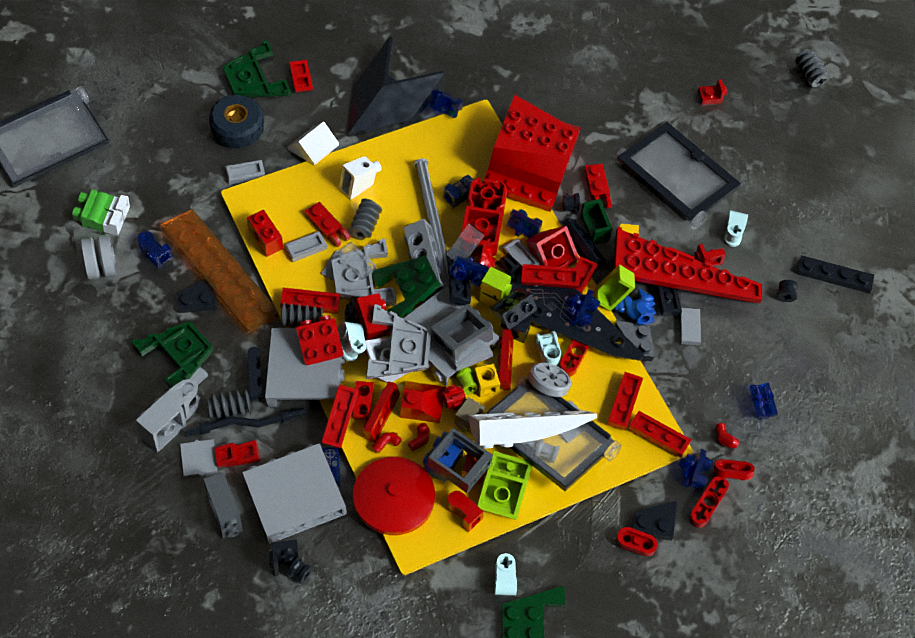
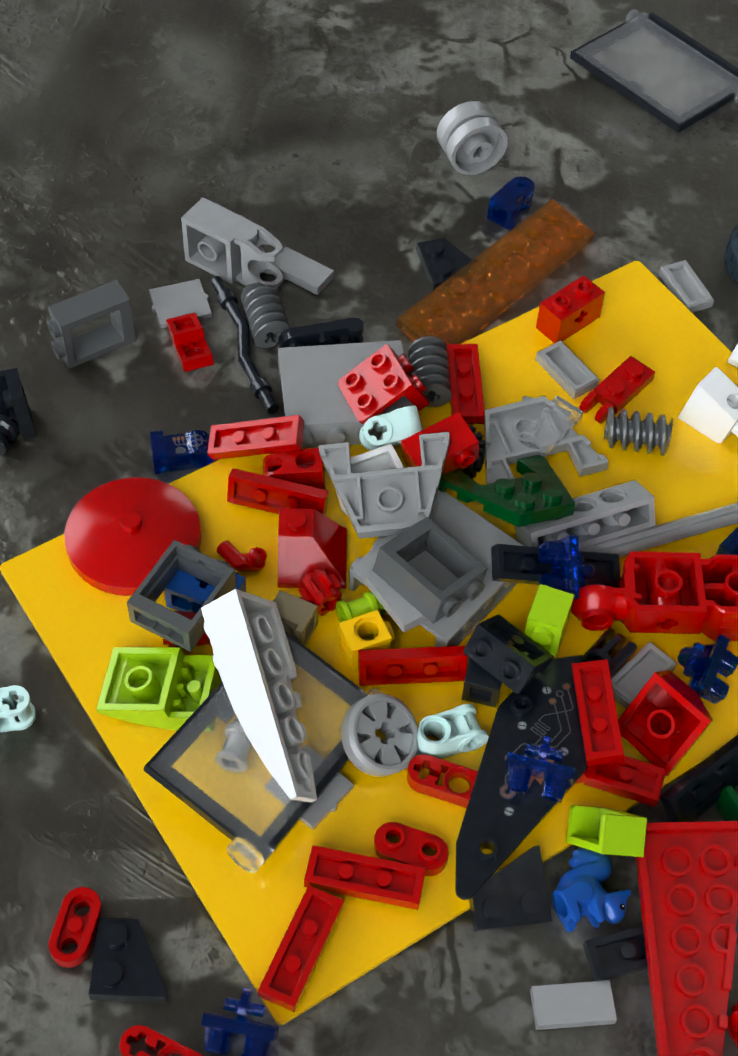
camera: 85 degrees right, 5 degrees down
bright green hips [72,189,130,236] -> none
dark green wing [131,321,213,389] -> none
light grey panel [242,443,347,544] -> none
red arm [372,432,402,453] -> none
clear tile [446,224,485,266] -> none
red leg [447,491,484,532] -> none
none -> red plate [374,822,449,876]

